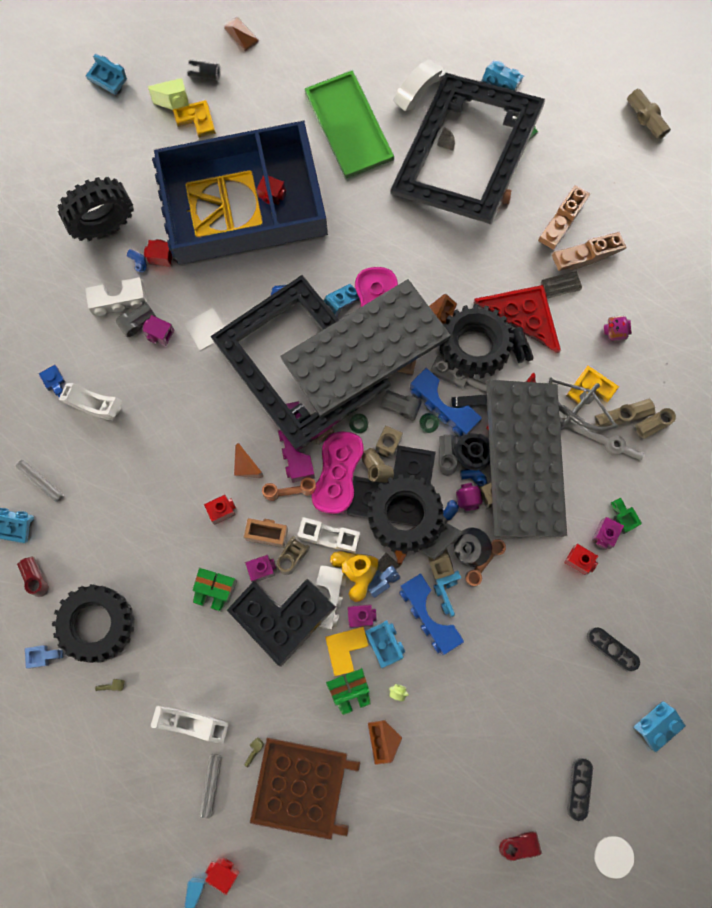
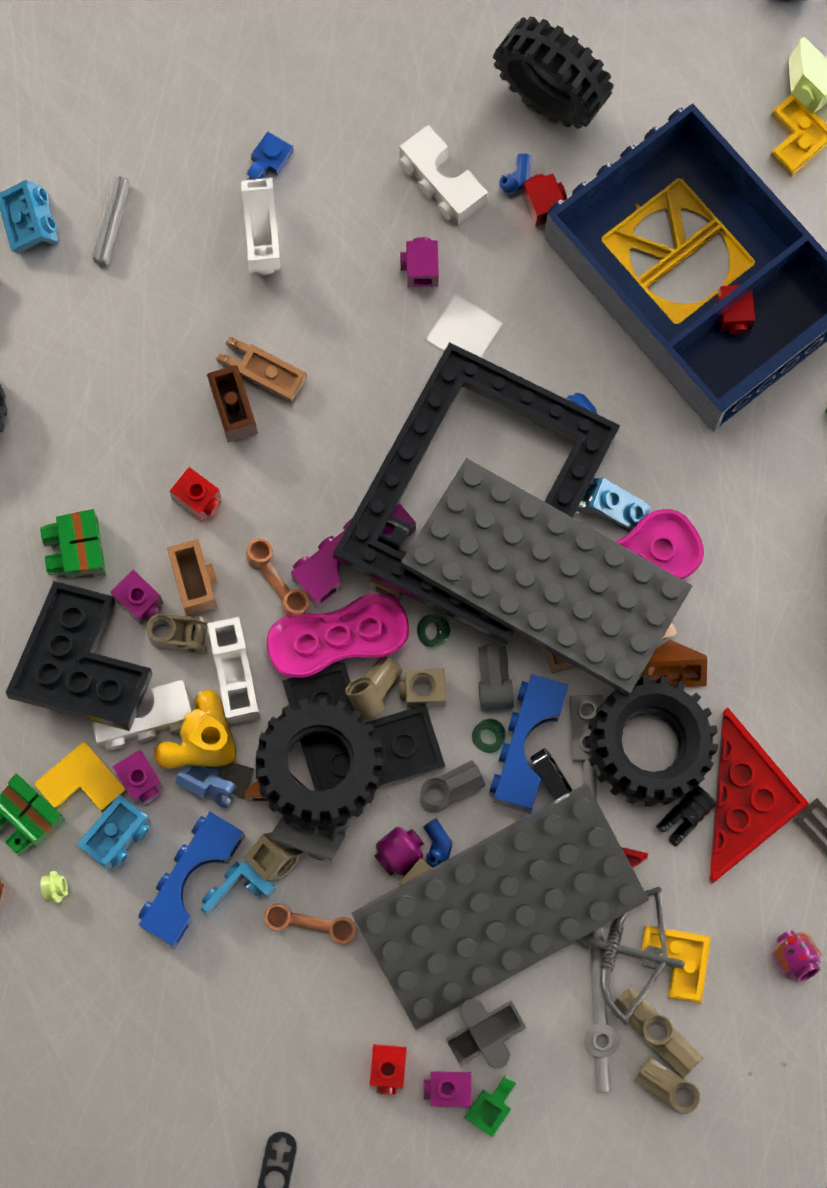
camera: 60 degrees right, 0 degrees up
dark grey piece [116,303,156,337] -> none
dark orange slope [234,443,263,478] -> none
blue arm [443,500,459,521] -> none
black cone [454,528,492,567] -> none
black cone [455,433,490,470] -> none
none -> reddish brown brick [207,365,258,442]
none -> medium nougat hinge [216,337,307,403]
none -> dark grey piece [446,999,526,1069]

